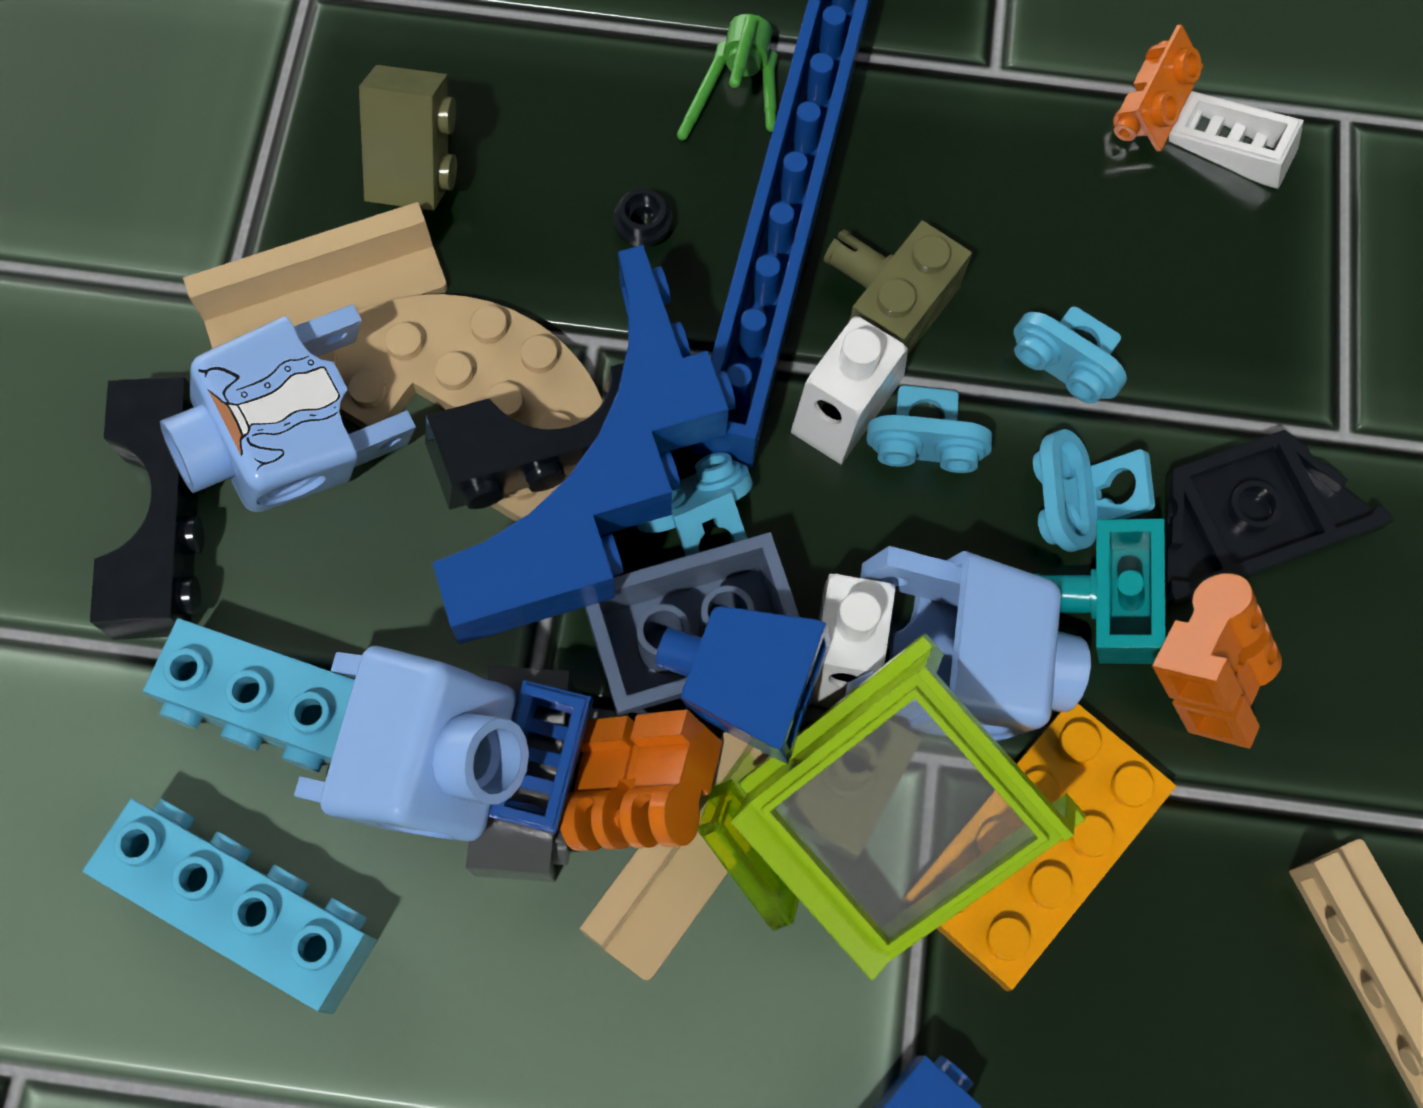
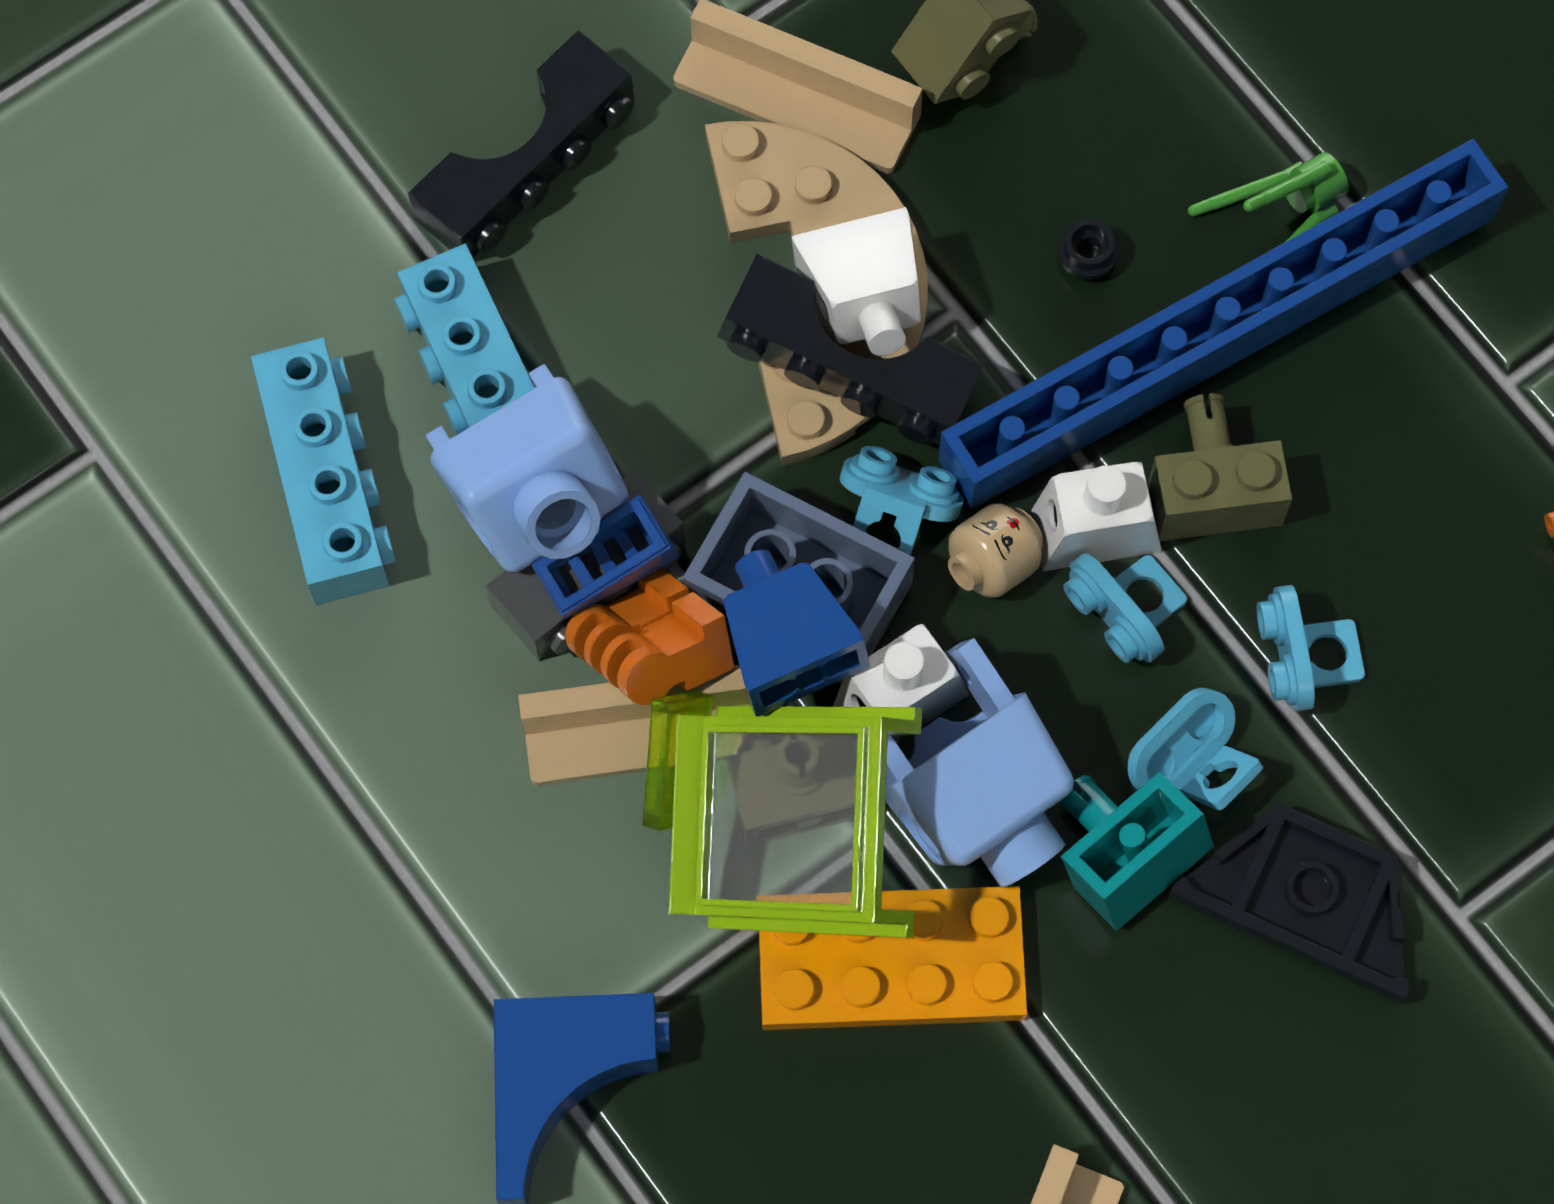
camera: 50 degrees right, 0 degrees up
light blue piece [160,304,416,512] -> none
blue arch [432,245,736,645] -> none
orange legs [1152,574,1282,749] -> none
none -> white torso [791,207,921,356]
none -> tan head [948,504,1043,598]

